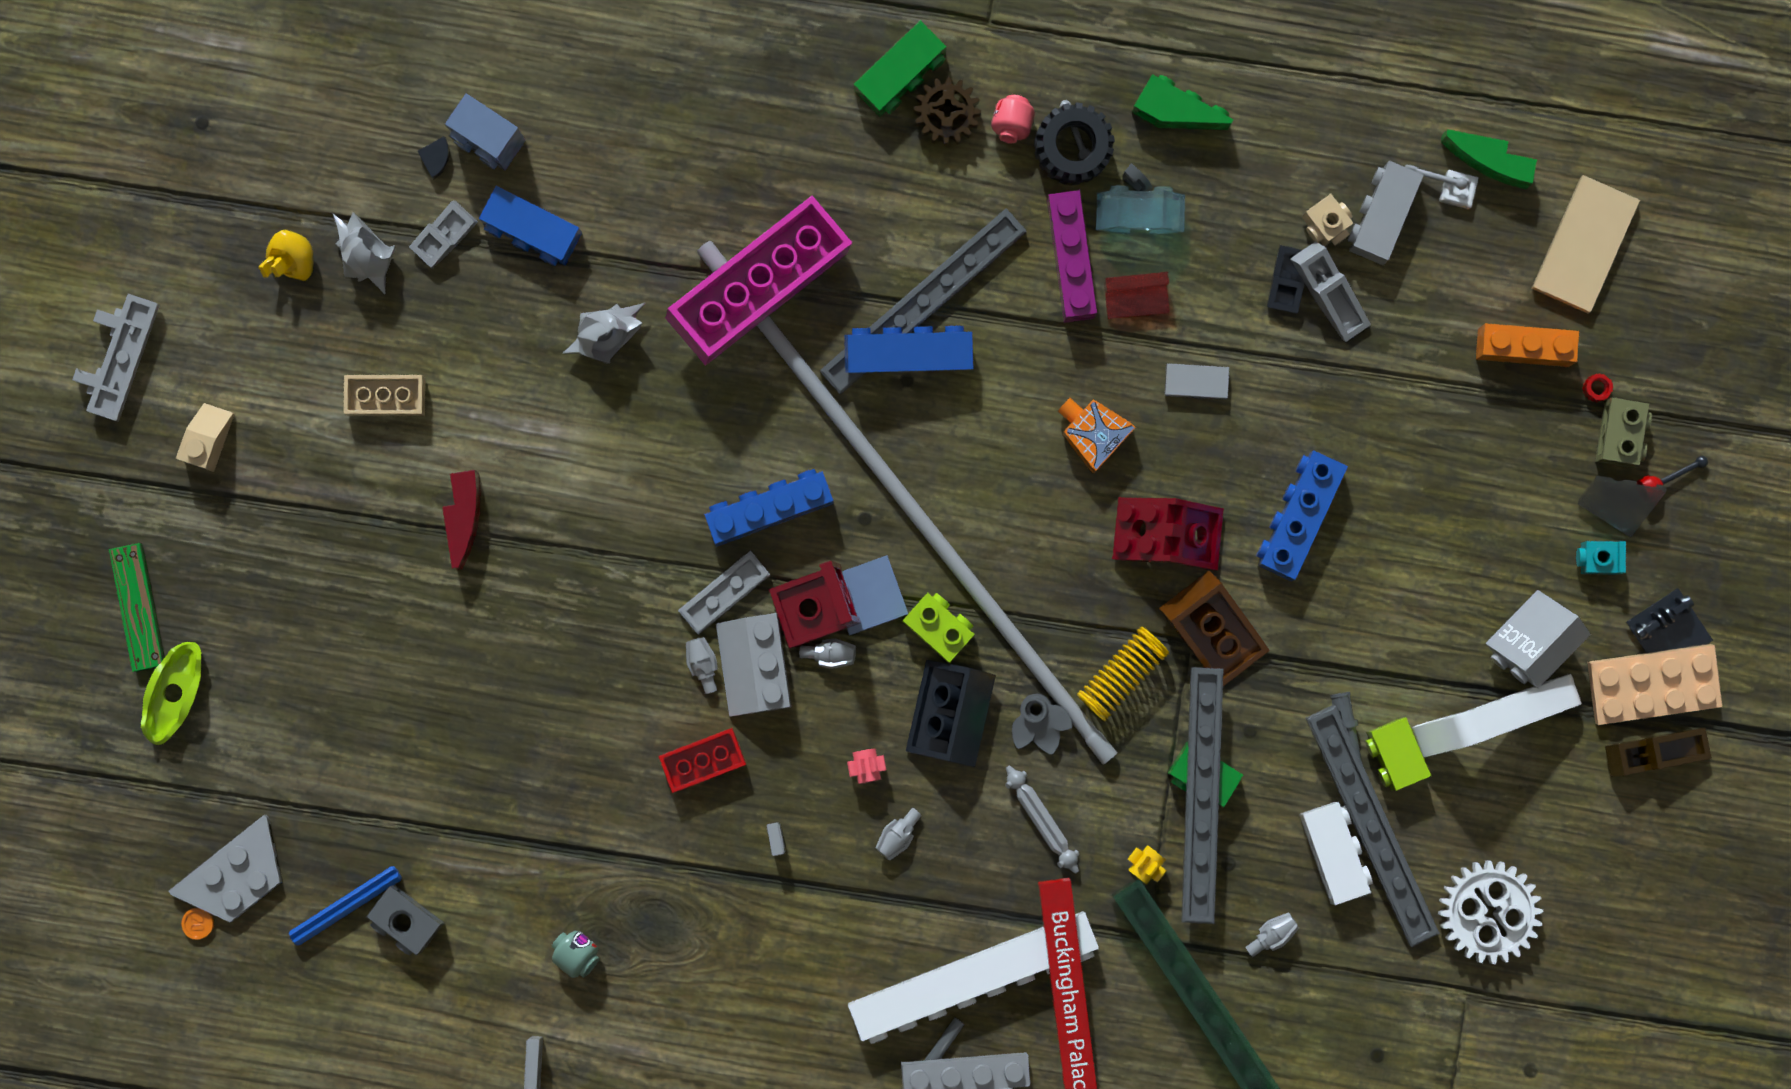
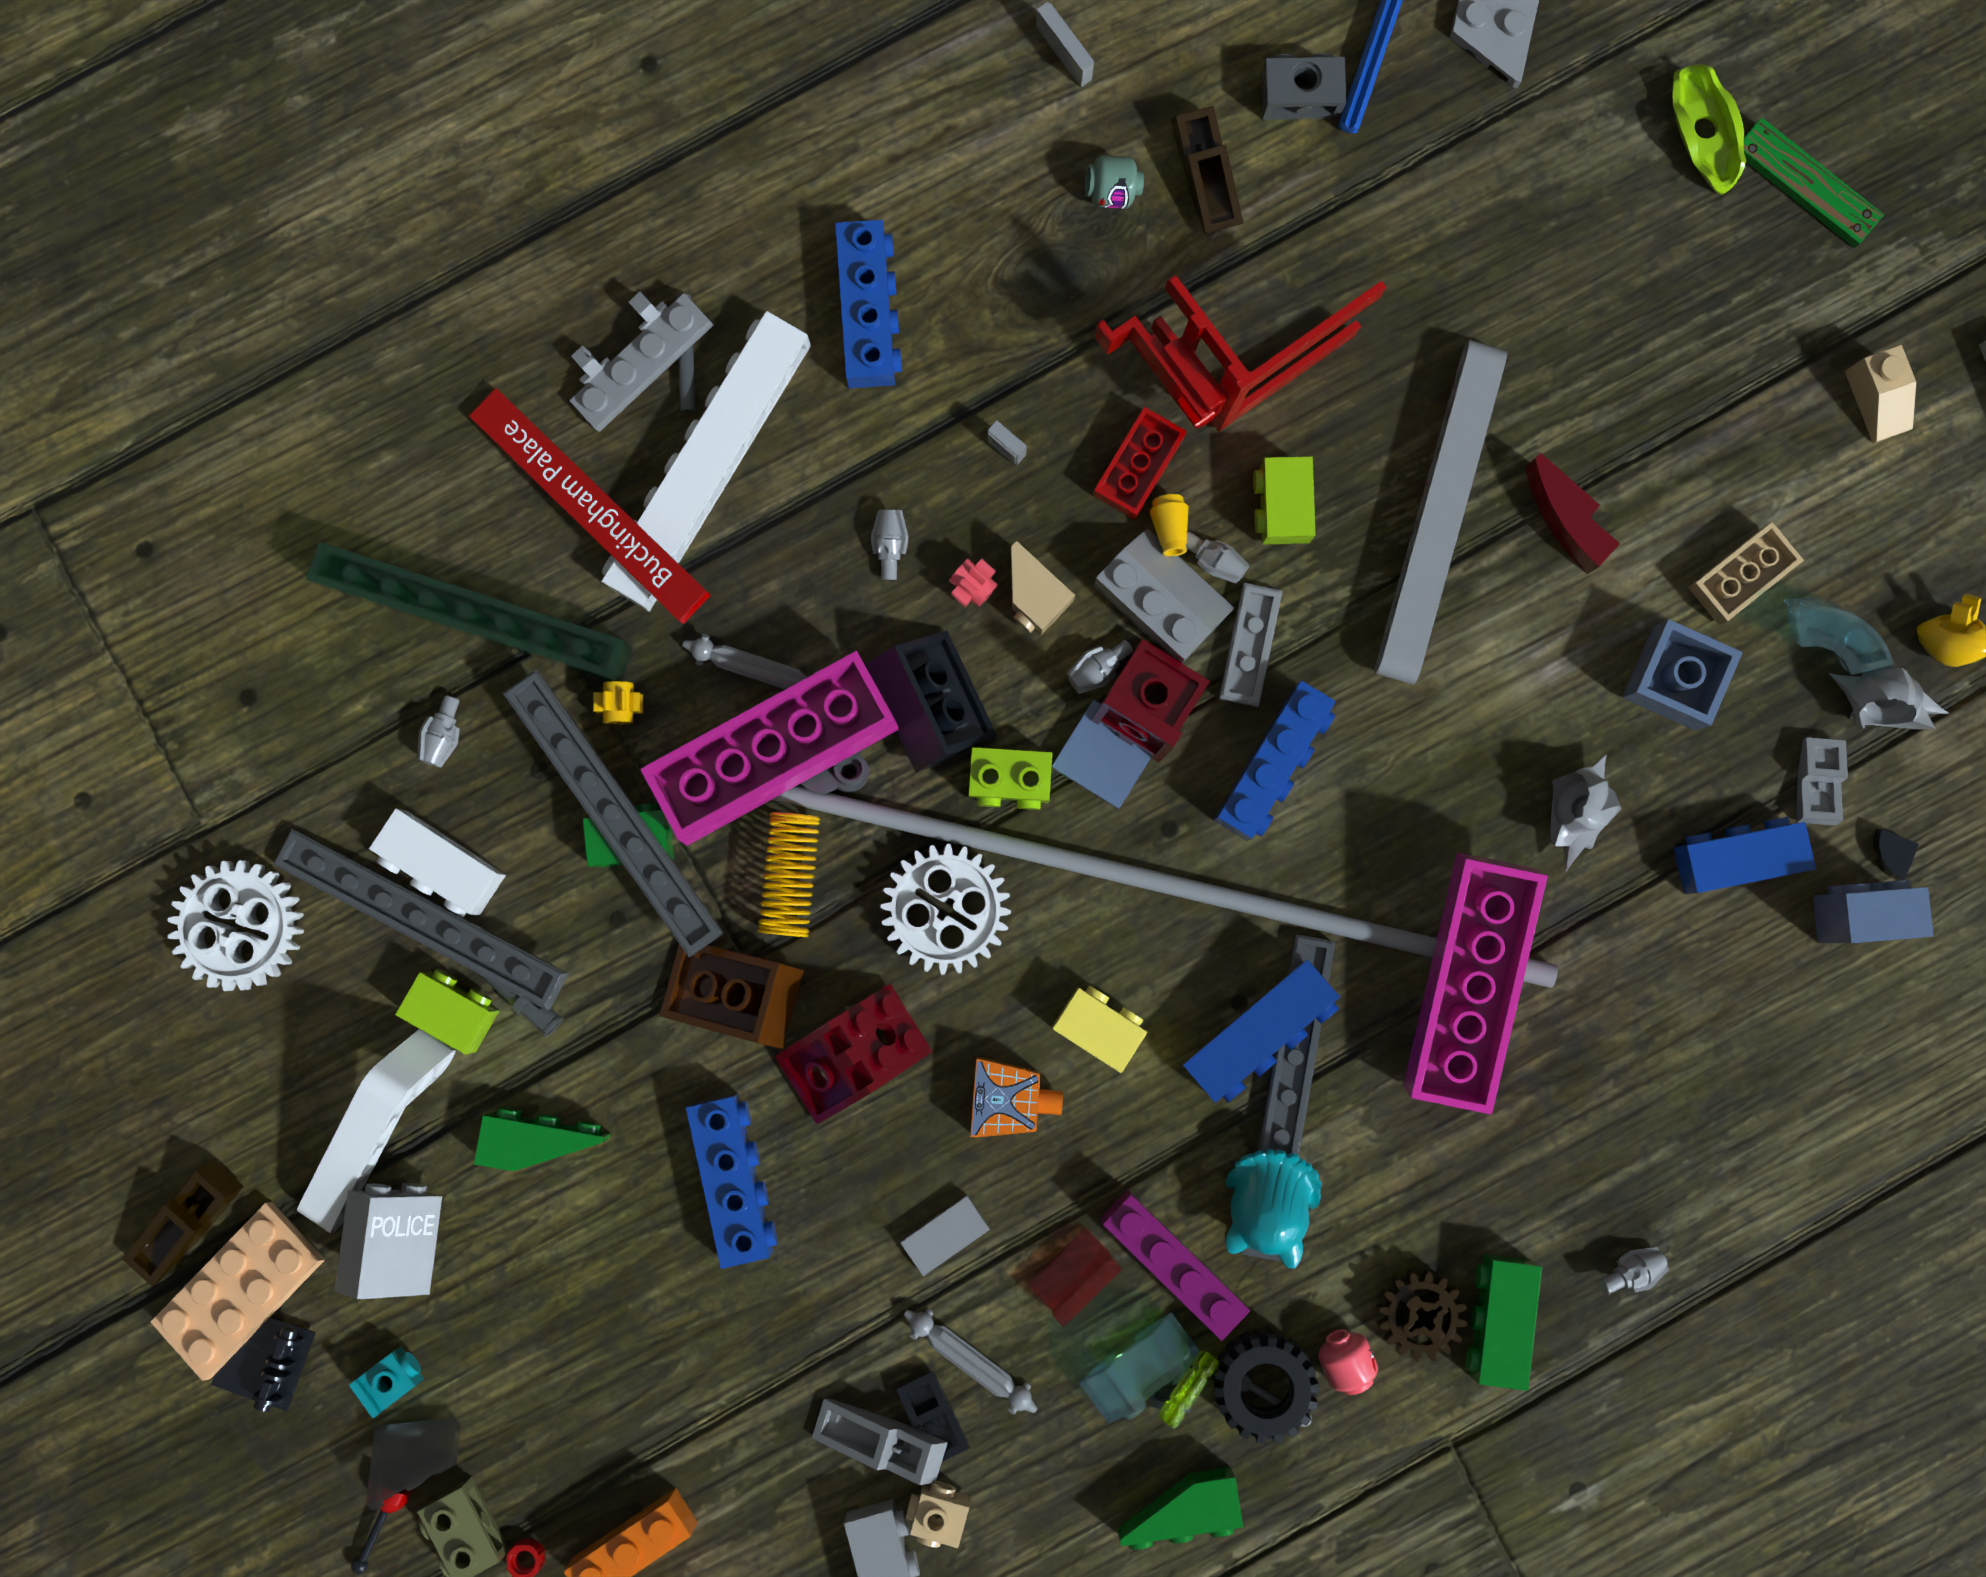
camera: 140 degrees right, 0 degrees up
none -> green slope [474,1107,611,1171]
none -> dark pink brick [641,651,899,846]
none -> blue brick [835,220,902,389]
none -> white gear [880,844,1011,975]
none -> light grey wheel [904,1309,1037,1414]
none -> tan slope [1011,541,1075,635]
none -> light yellow brick [1052,985,1147,1073]
none -> red piece [1094,275,1387,432]
none -> yellow cone [1149,494,1189,556]
none -> clear neon green axle [1158,1350,1219,1428]
none -> dark brown slope [1171,106,1244,234]
none -> teal hair [1225,1149,1322,1269]
none -> lime brick [1253,457,1316,545]
none -> light grey beam [1374,340,1508,685]
none -> light grey piece [1599,1247,1669,1295]
none -> sand blue brick [1622,619,1743,730]
none -> clear light blue brick [1784,598,1894,675]

